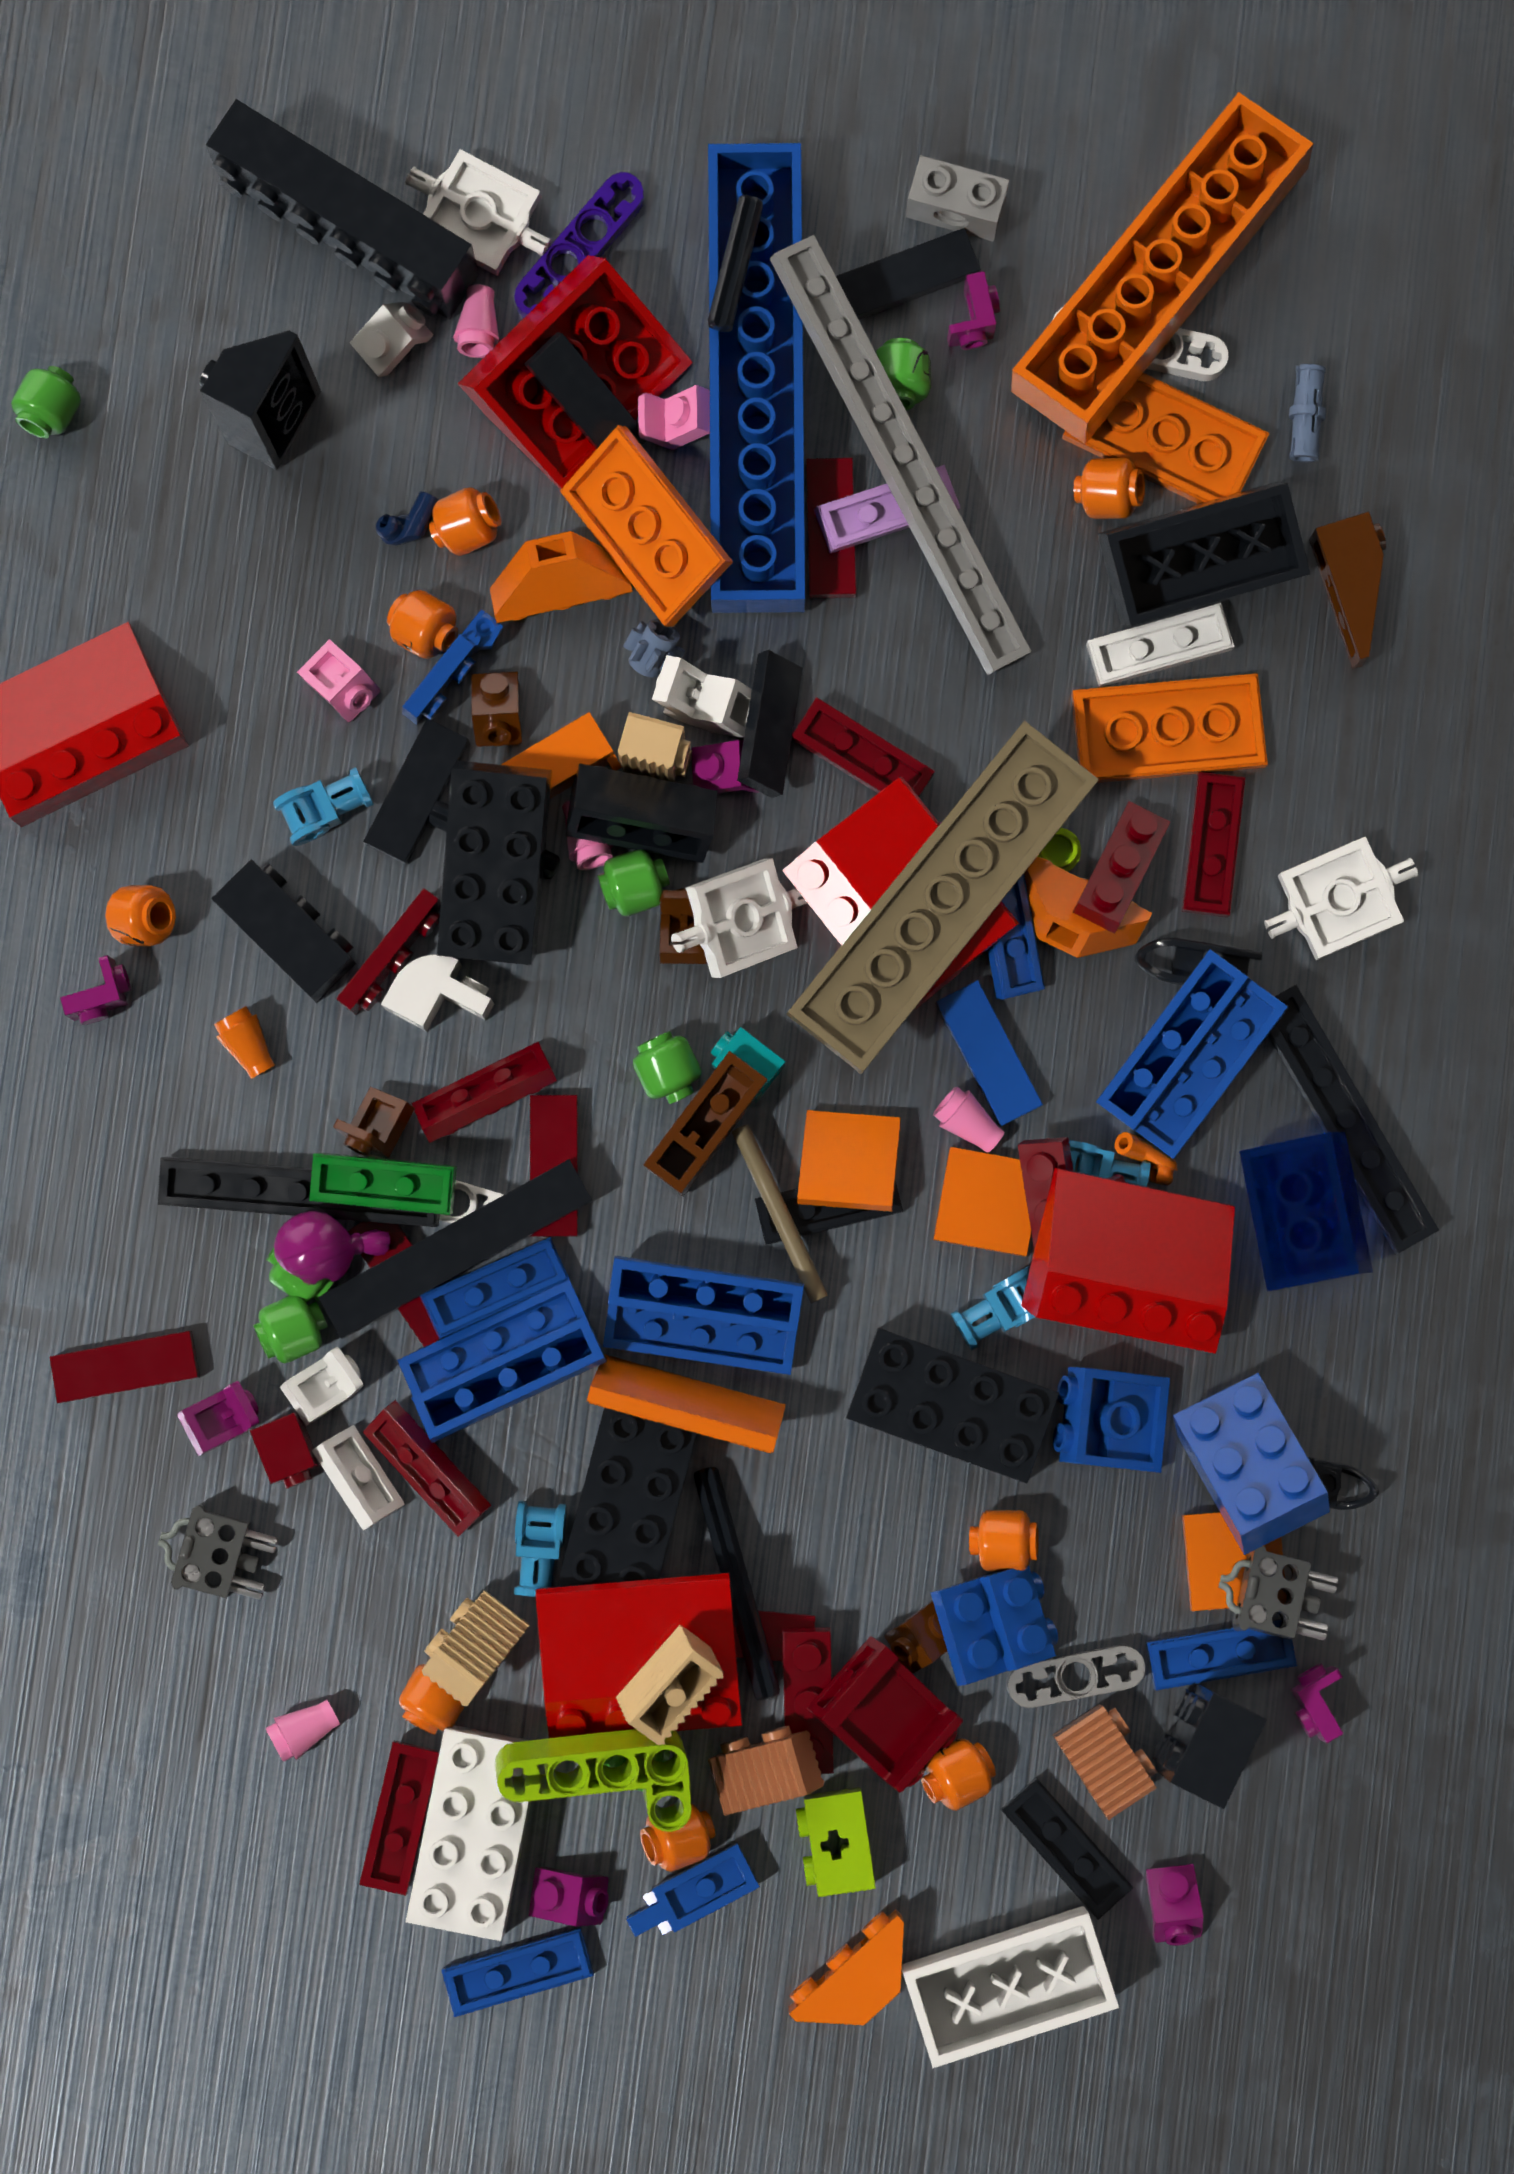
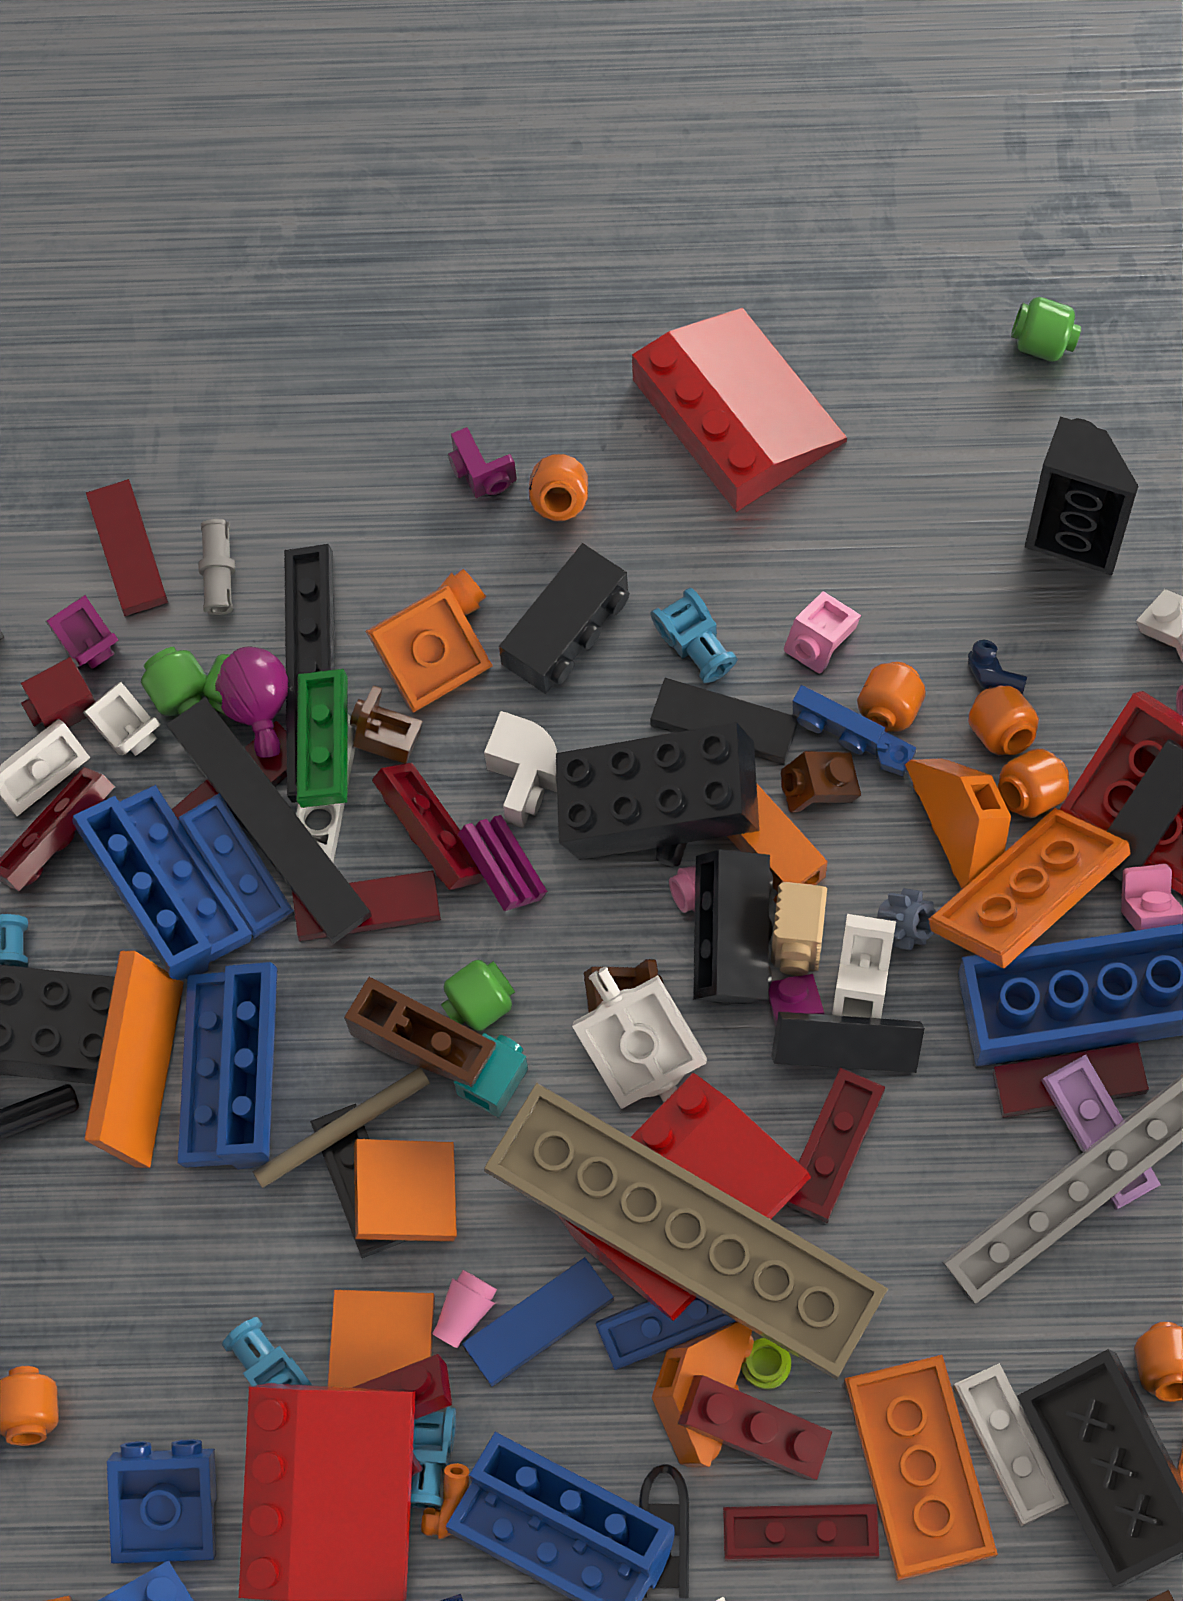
camera: 85 degrees right, 15 degrees down
dark red plate [336,888,441,1015] -> none
bright green head [597,849,670,917] -> none
black brick [845,1328,1059,1483] -> none
none -> light grey pin [198,519,235,615]
none -> orange tile [365,585,493,713]
none -> magenta tile [458,815,548,911]
none -> orange head [998,749,1069,818]

